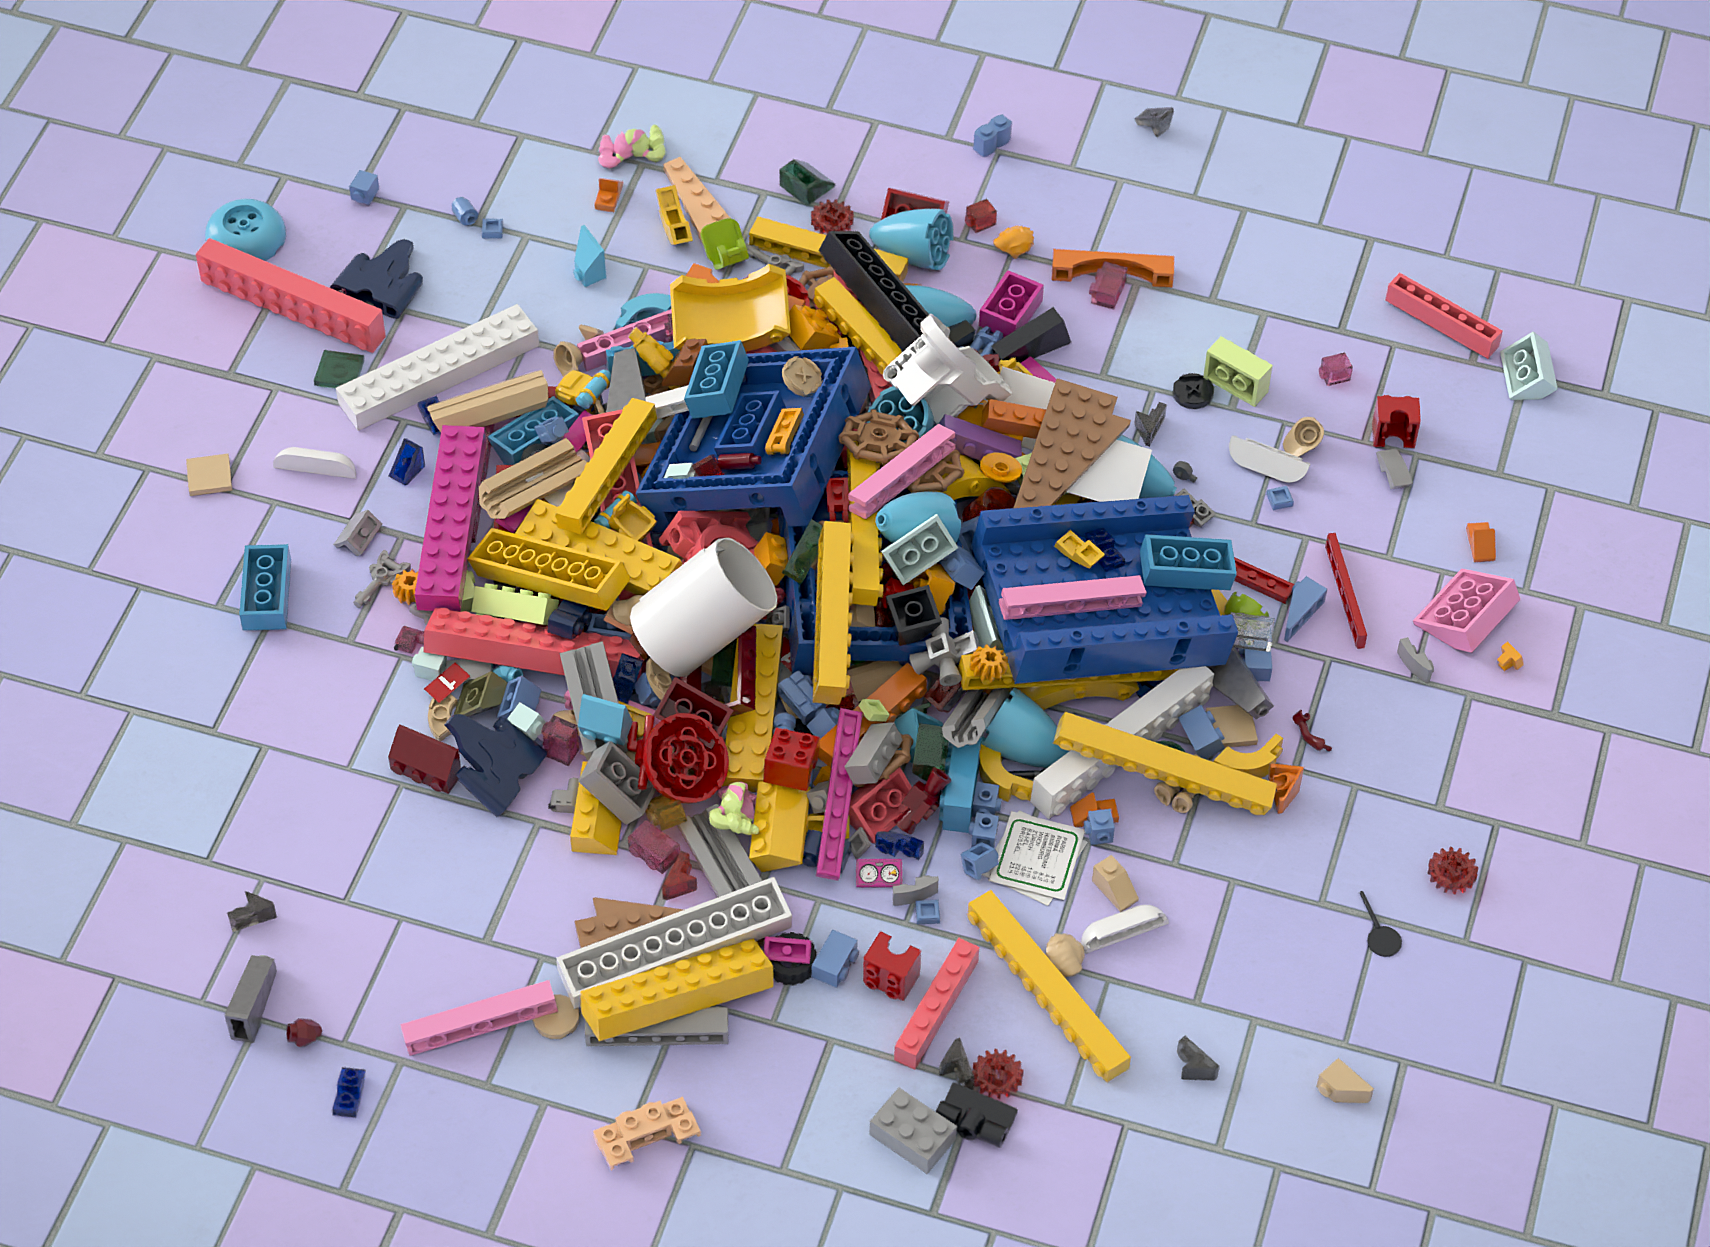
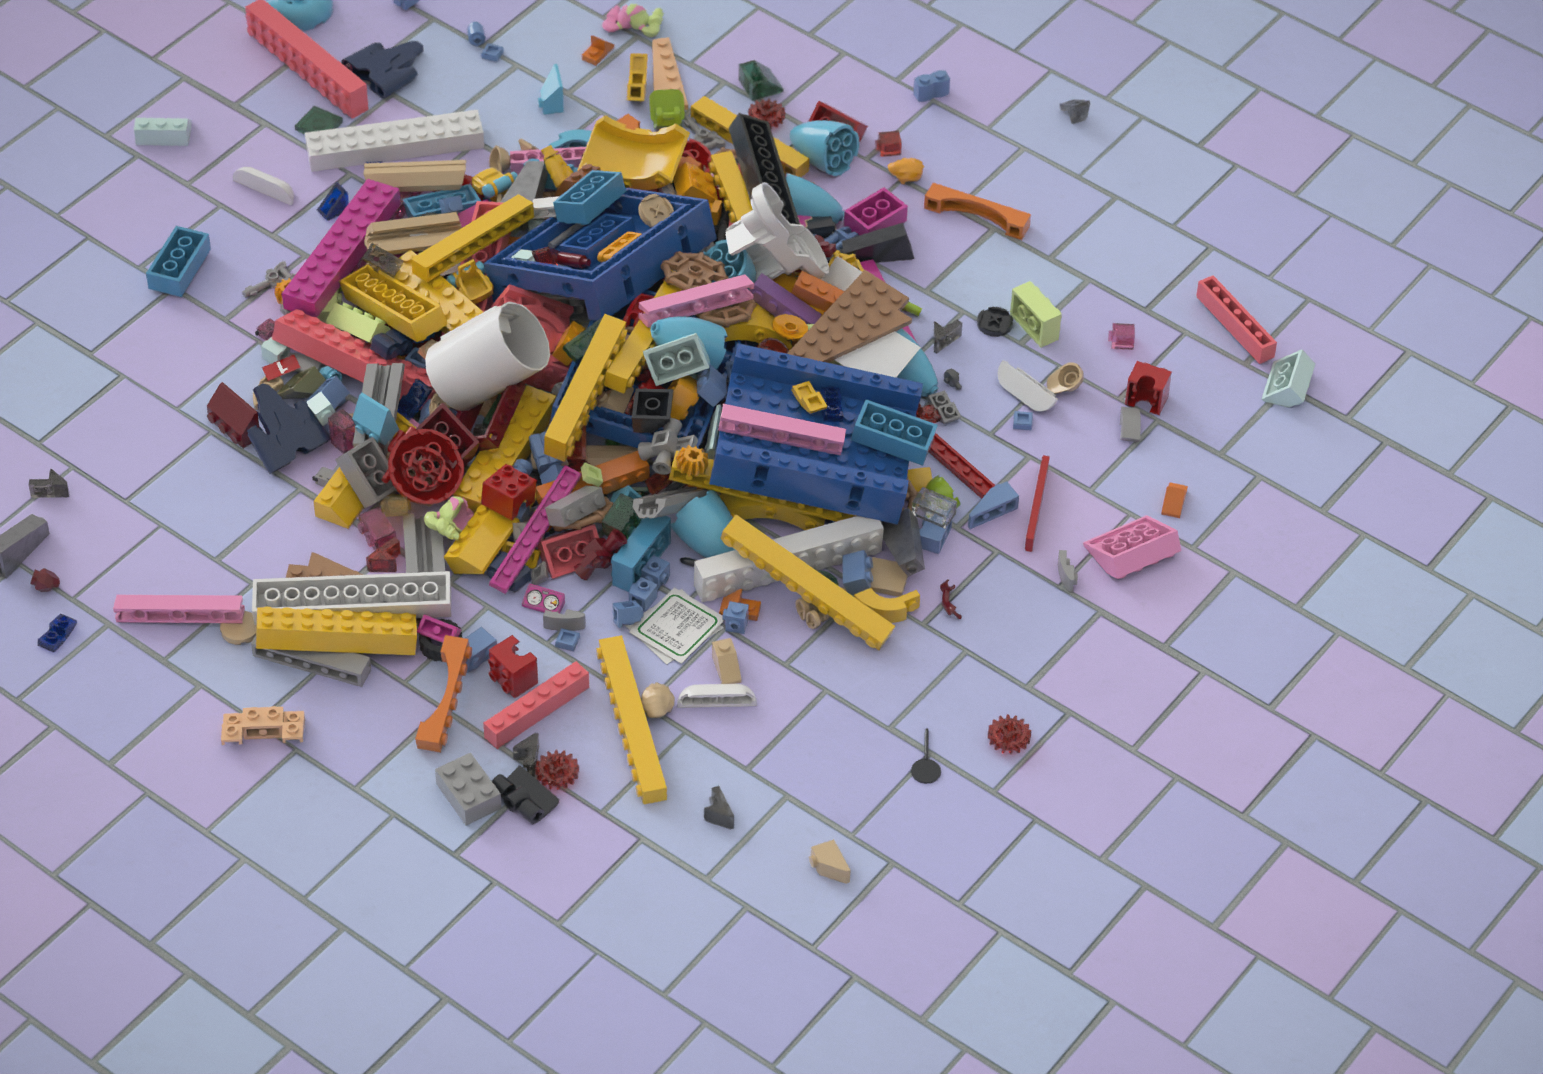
camera: 20 degrees right, 5 degrees down
tan tile [186,454,232,496] -> none
light grey panel [333,510,382,556] -> none
clear blue slope [875,831,924,860] -> none
yellow arch [979,744,1033,802] -> none
clear pink brick [1089,262,1128,310] -> none
orange slope [1268,764,1304,814] -> none
light orange tile [1497,641,1524,671] -> none
none -> light aqua slope [134,118,192,146]
none -> clear smoke slope [362,243,404,278]
none -> orange arch [415,635,472,752]

